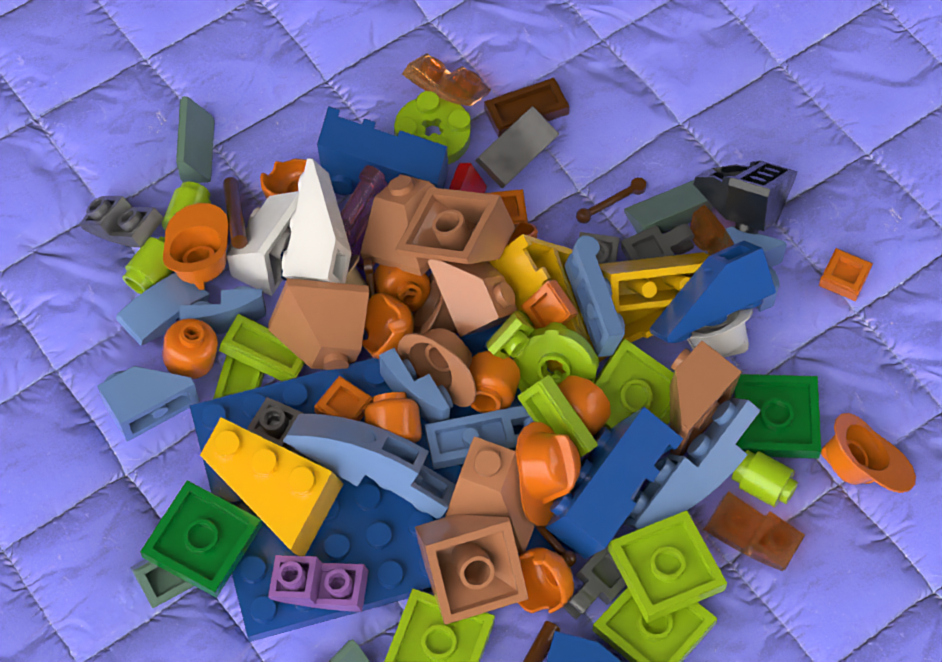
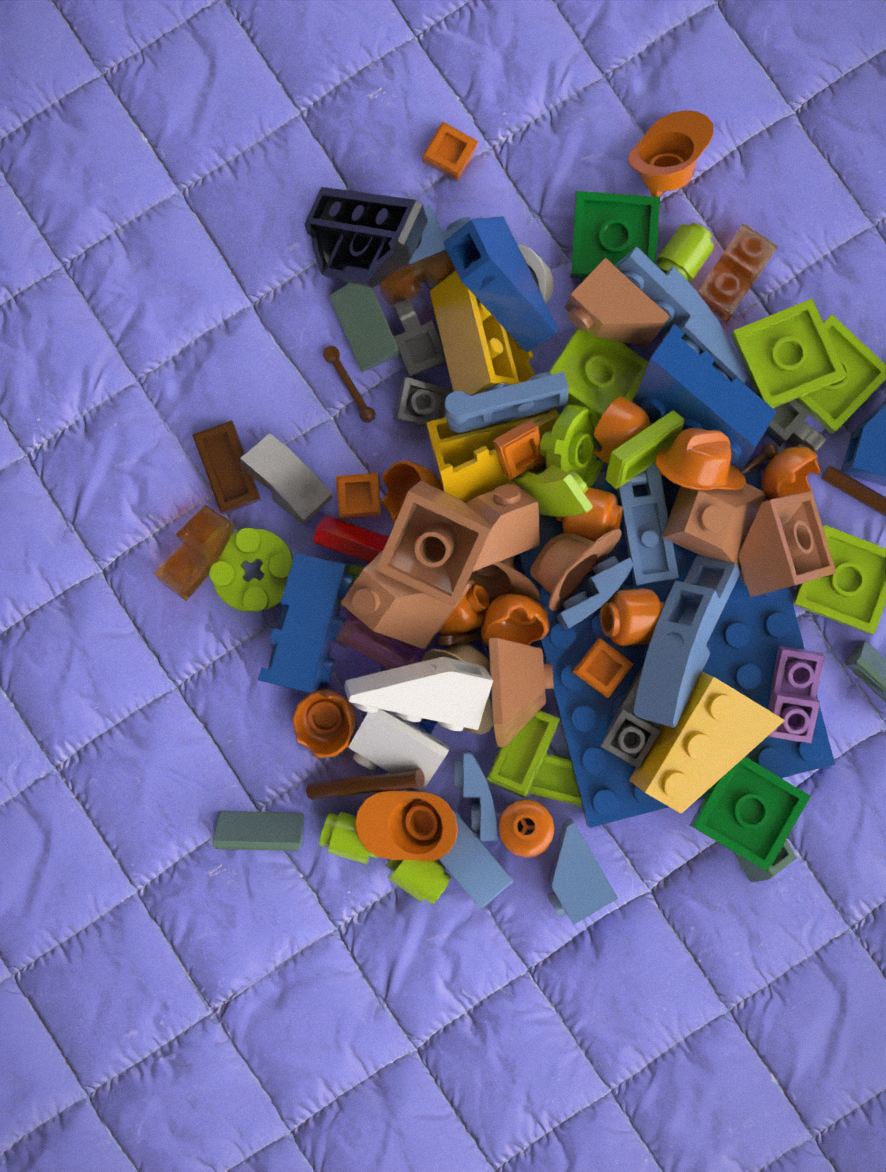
camera: 90 degrees left, 25 degrees up
flat silver slope [79,196,164,248] -> none

